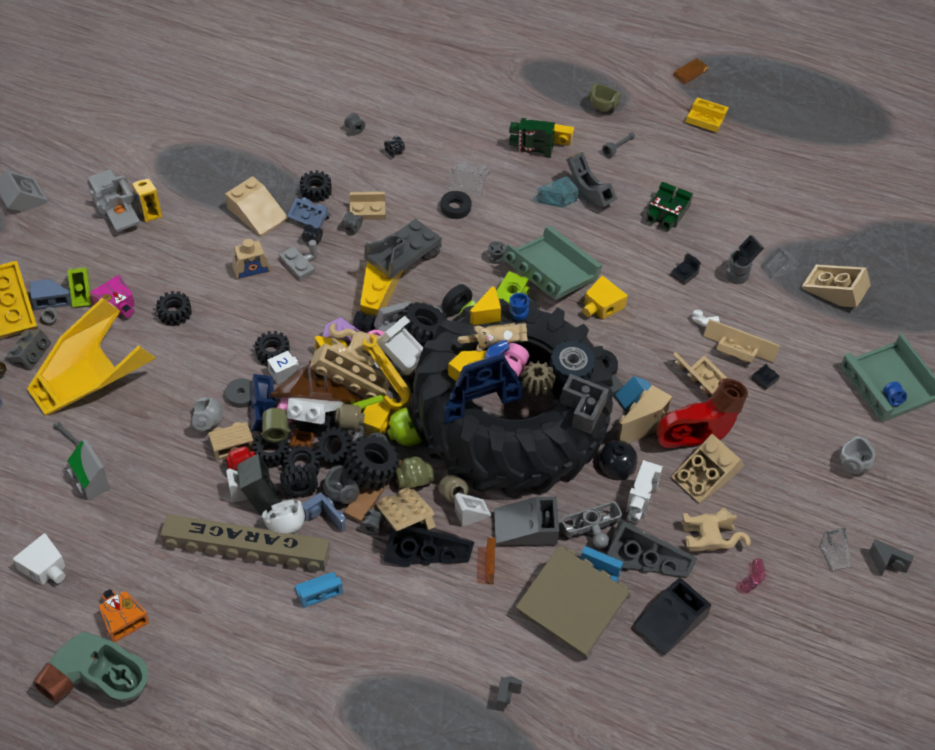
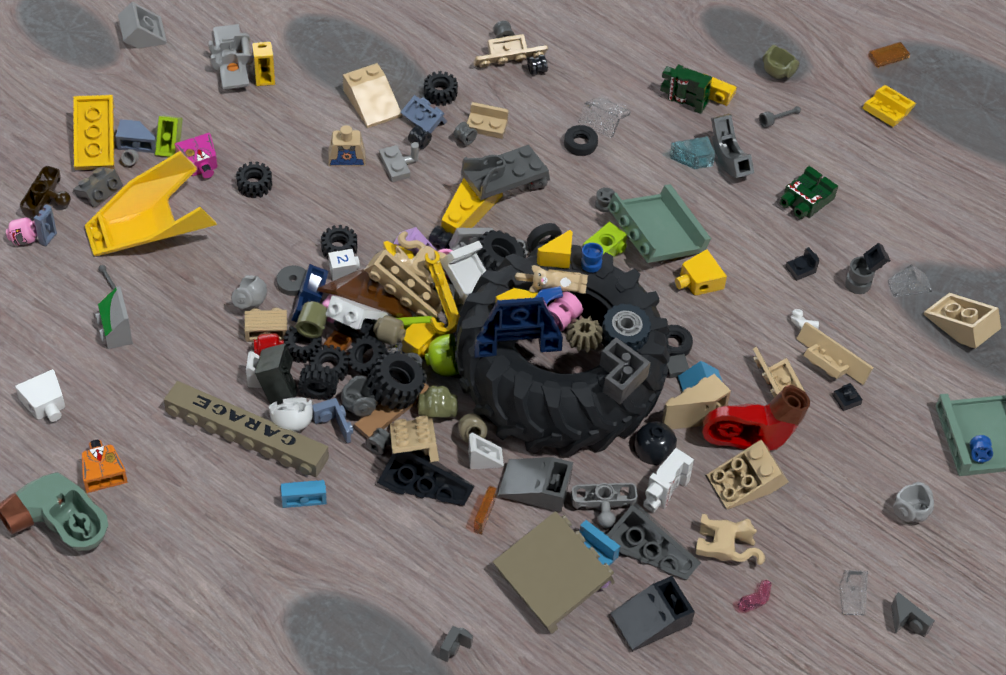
camera: 15 degrees right, 0 degrees up
none -> tan bracket [473,34,548,67]

